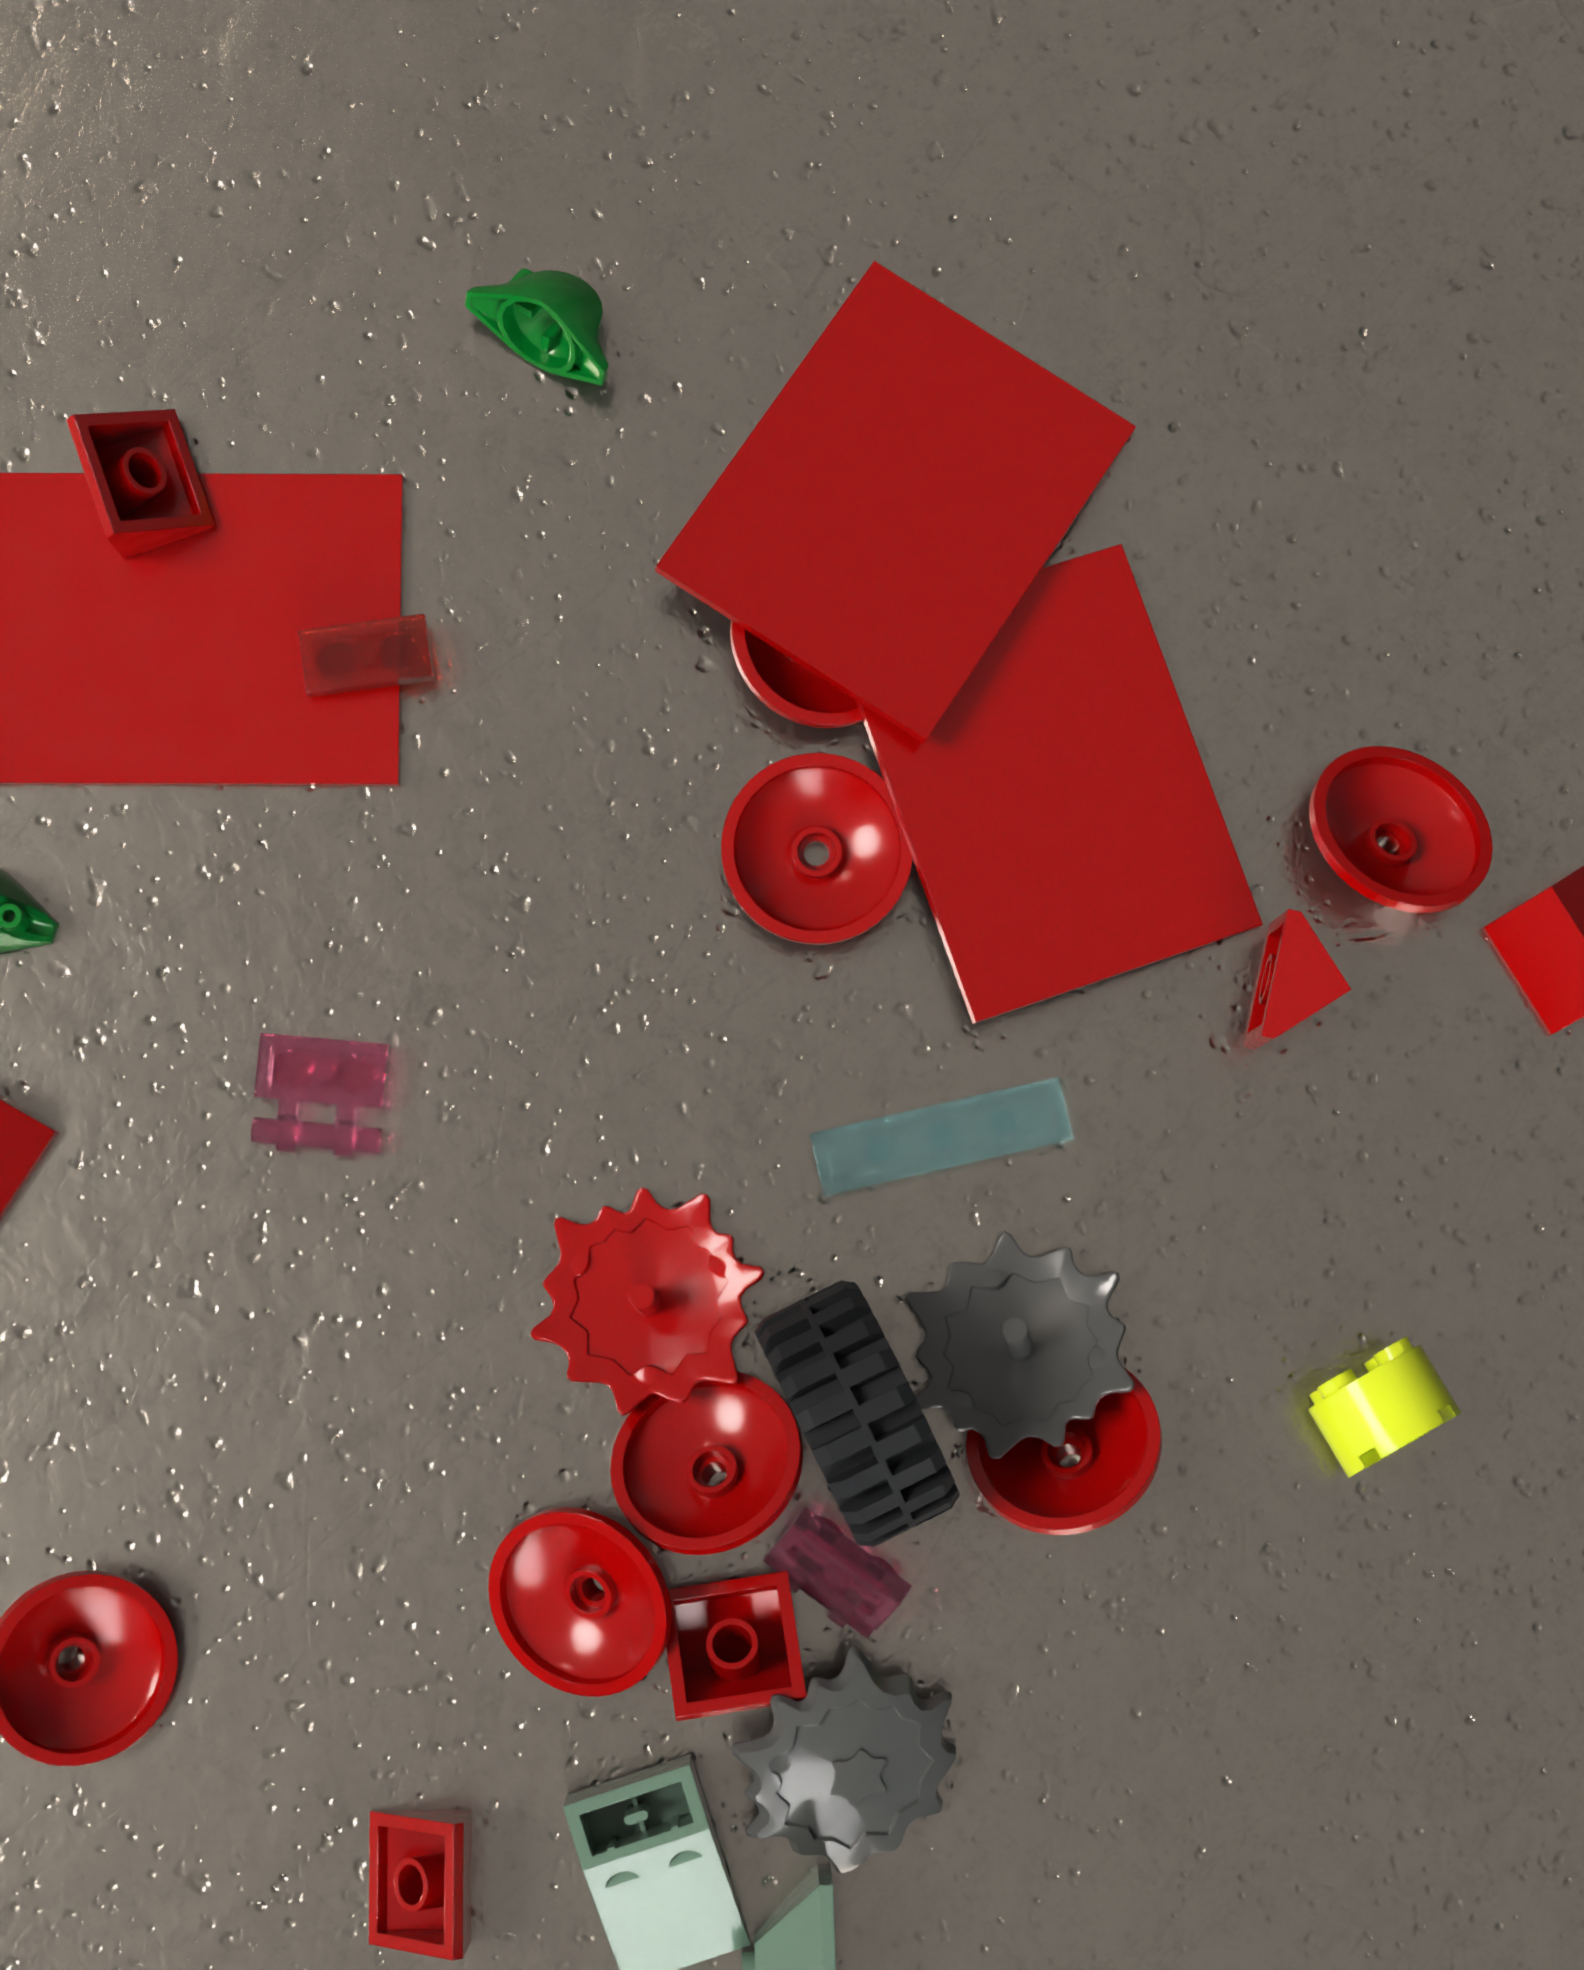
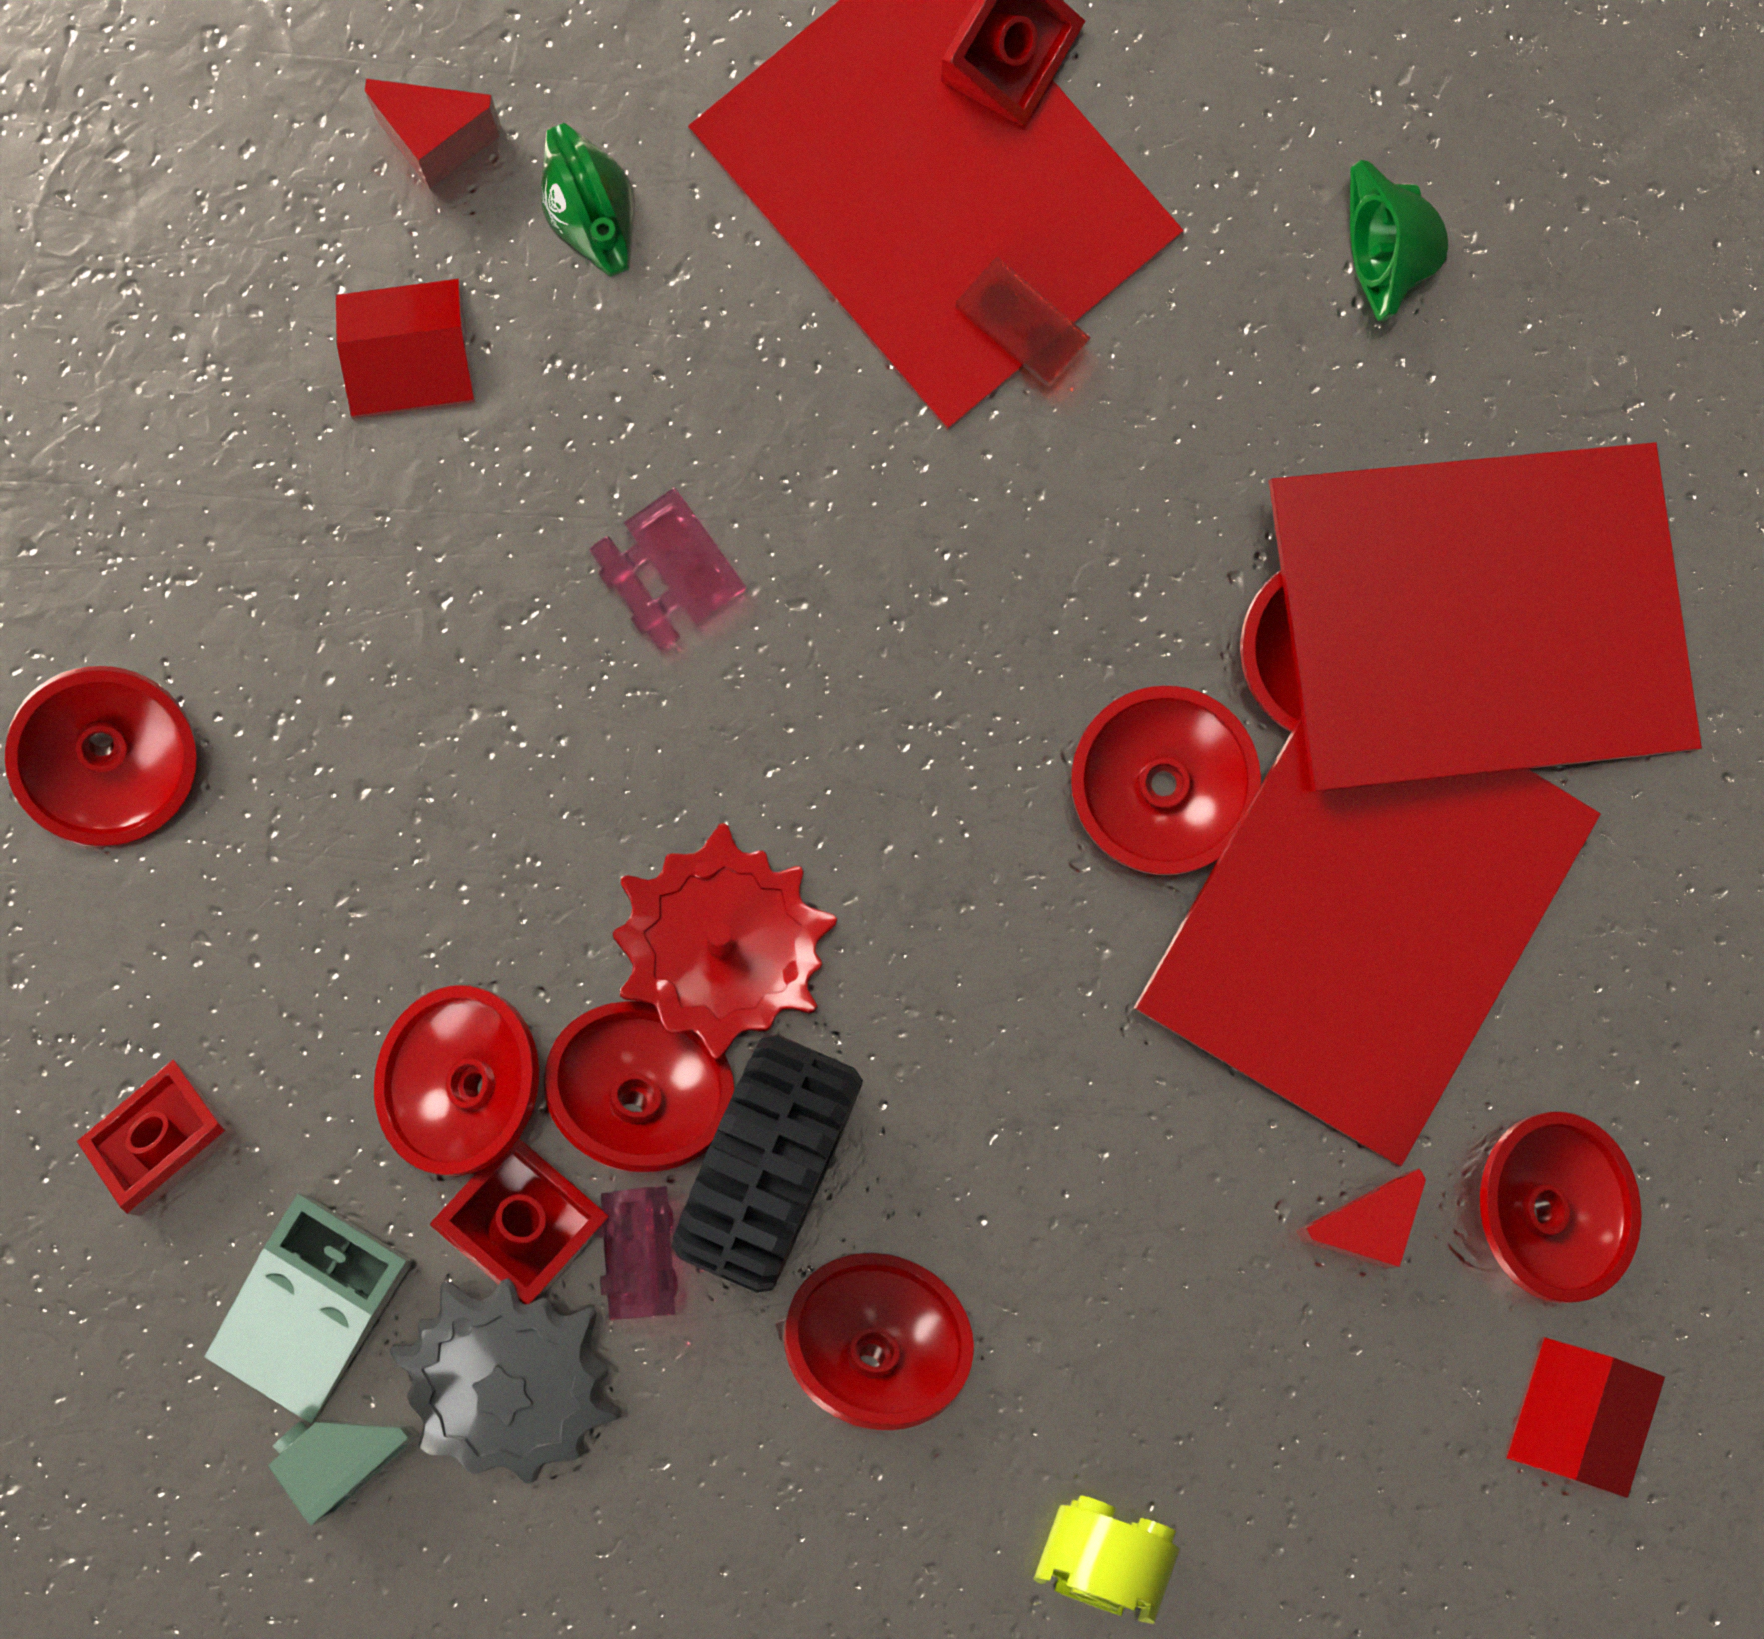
camera: 55 degrees right, 0 degrees up
clear light blue tile [809,1077,1073,1197] -> none
dark grey piece [906,1231,1134,1459] -> none

